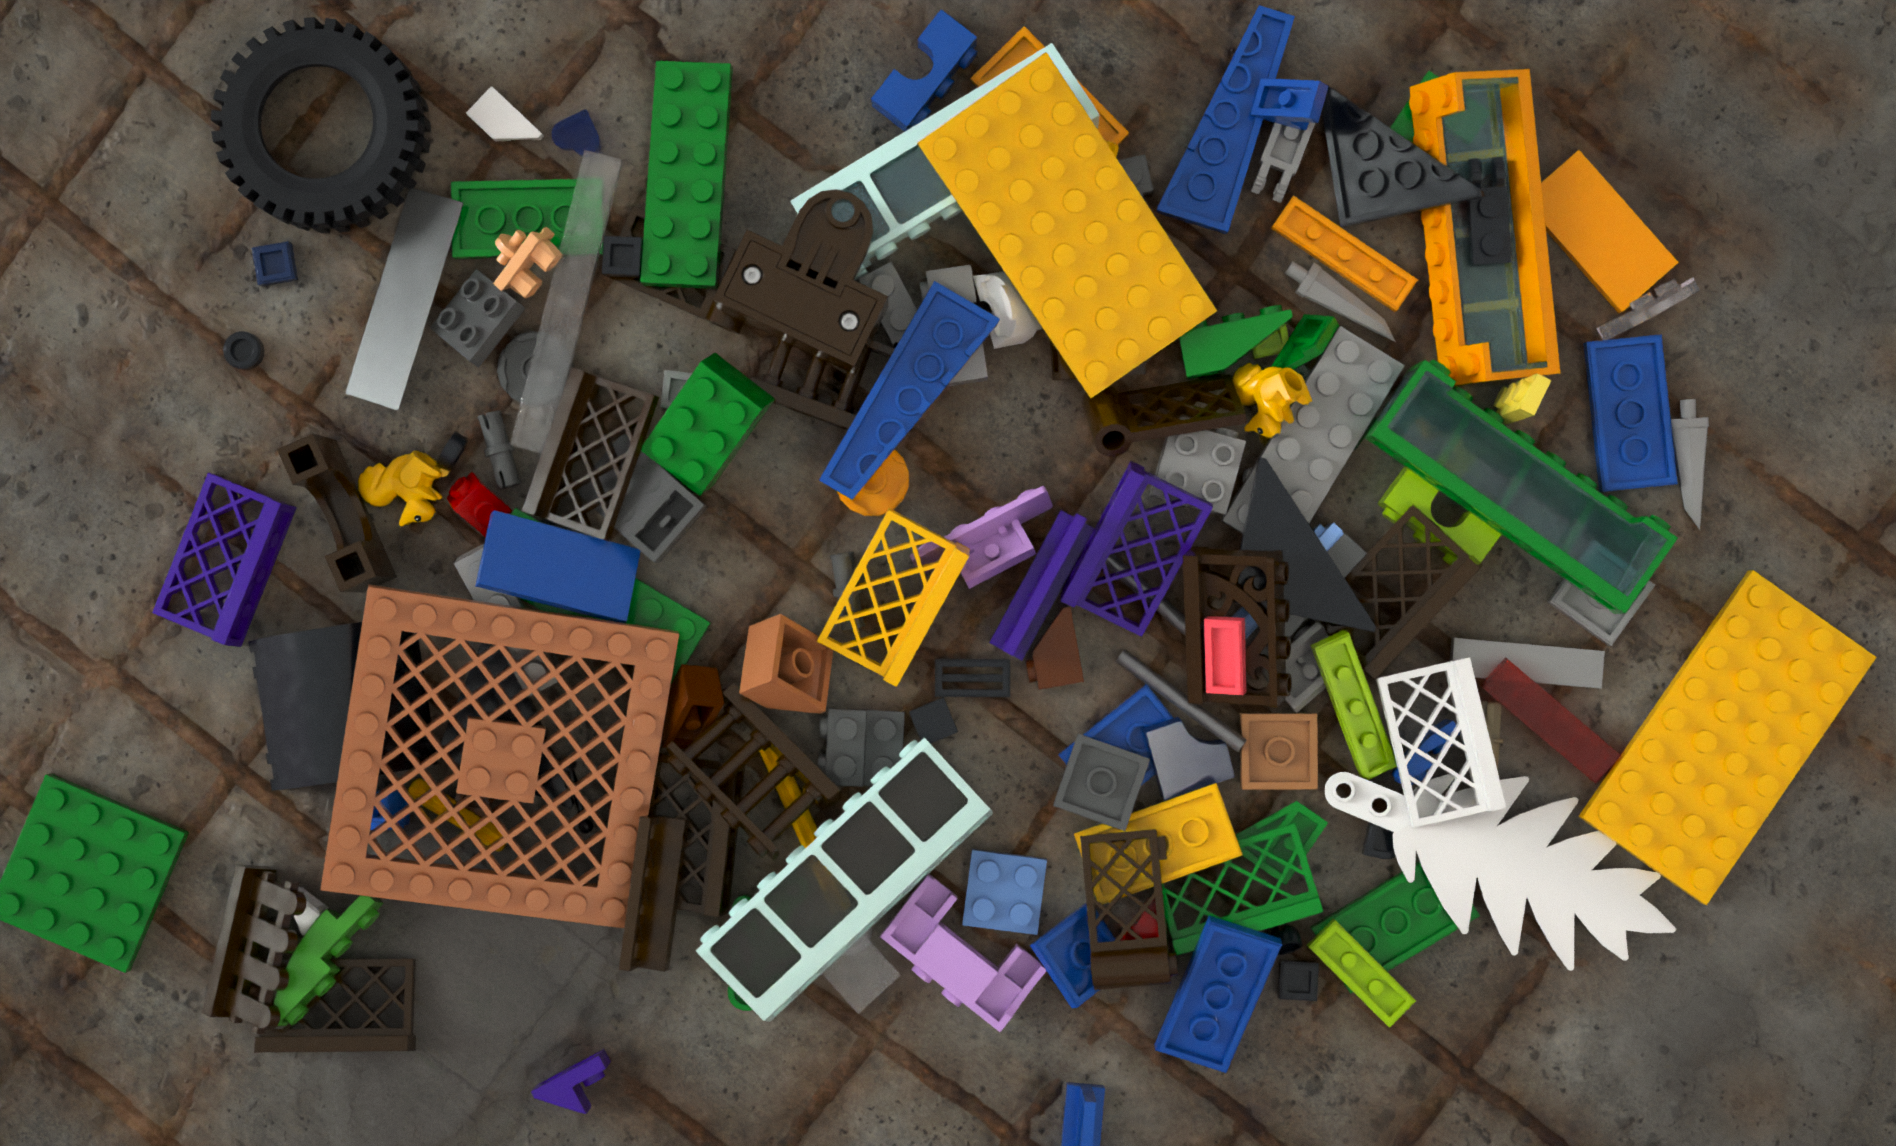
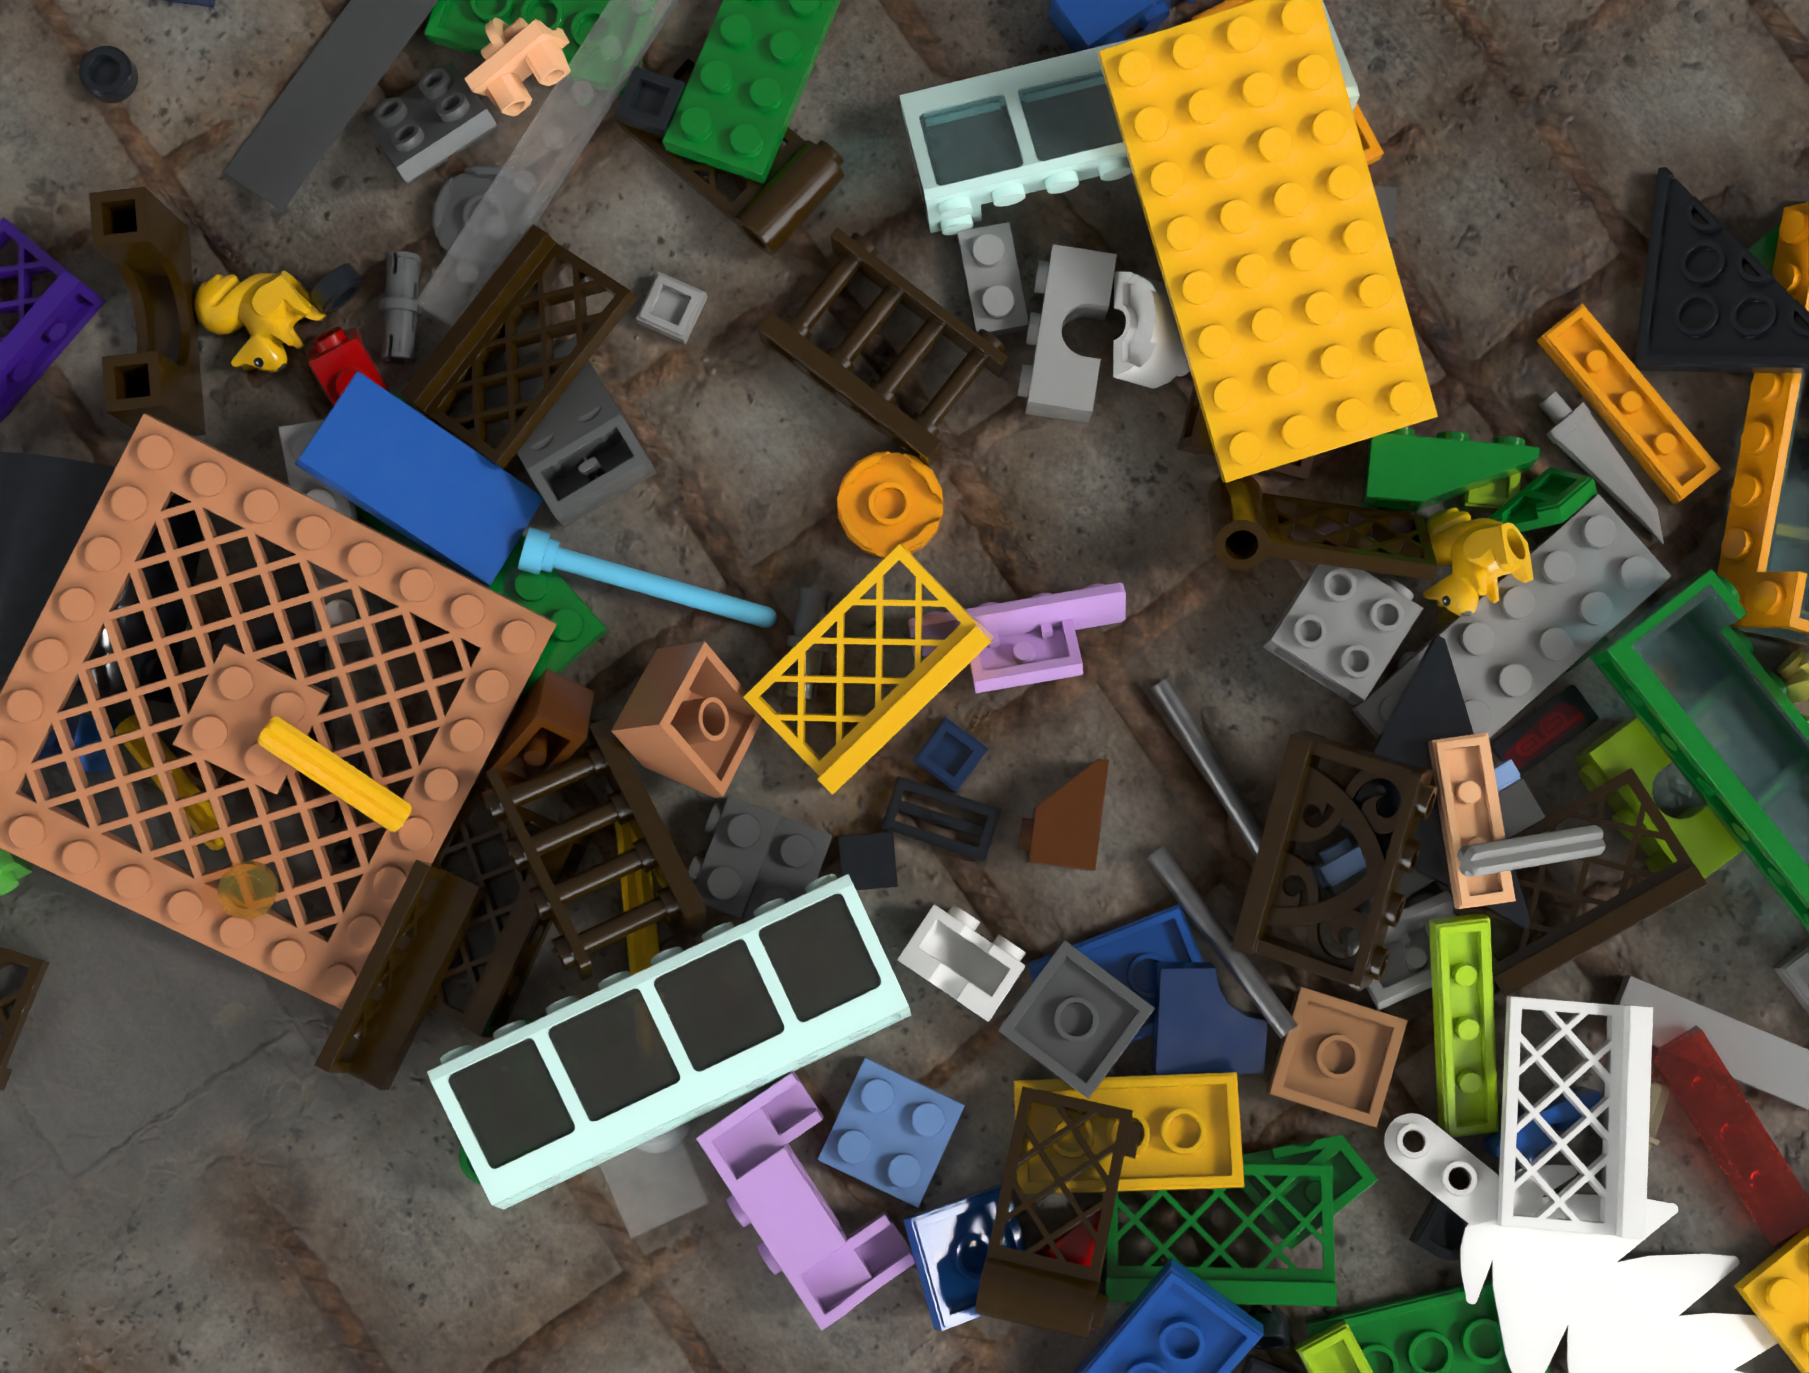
camera: 25 degrees right, 5 degrees down
dark purple slope [531,1049,611,1114] -> none
green brick [641,352,775,496] -> none
dark brown brick [713,189,889,375] -> none
blue wing [819,281,1000,500] -> none
dark purple fence [989,510,1094,661] -> none
dark purple fence [1061,461,1213,637] -> none
blue wing [1156,5,1295,234] -> none
coral tile [1204,616,1247,695] -> none
blue slope [1250,78,1329,130] -> none
light grey hinge [1251,123,1315,203] -> none
none -> clear yellow tile [218,861,279,920]
none -> yellow axle [257,716,412,832]
none -> medium azure piece [518,527,777,628]
none -> white cylinder [897,904,1026,1022]
none -> dark blue tile [912,717,989,793]
none -> light nougat tile [1428,732,1516,909]
none -> light grey axle [1457,825,1606,877]
none -> sticker [1492,685,1598,776]

